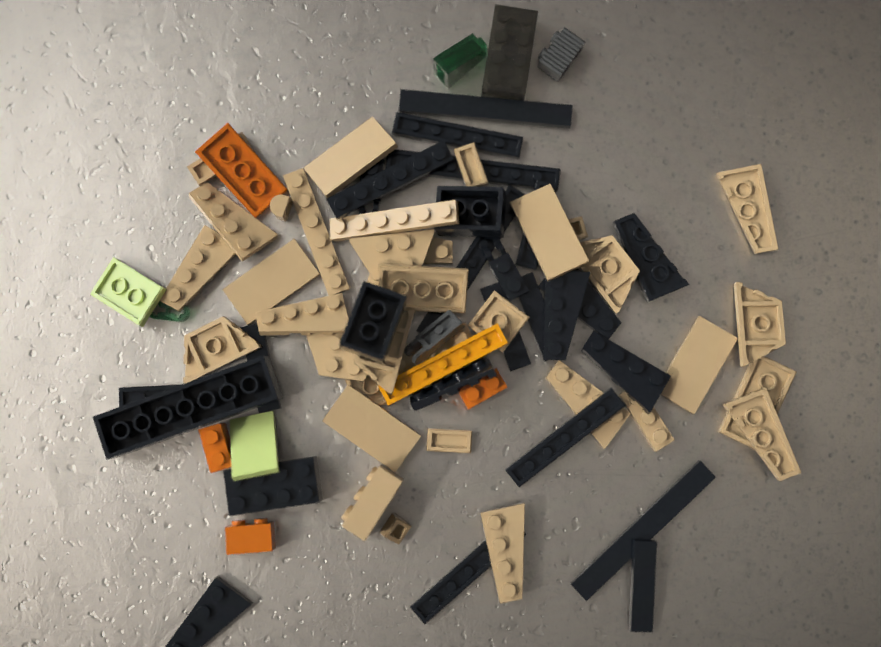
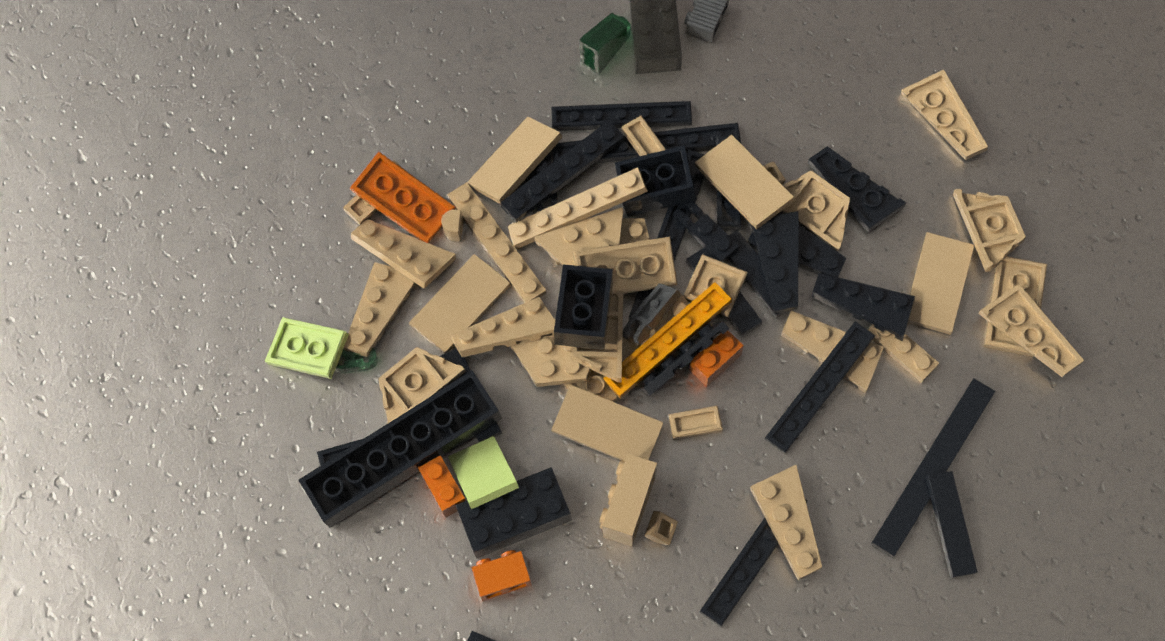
camera: 10 degrees left, 15 degrees down
black tile [399,89,573,128] -> none

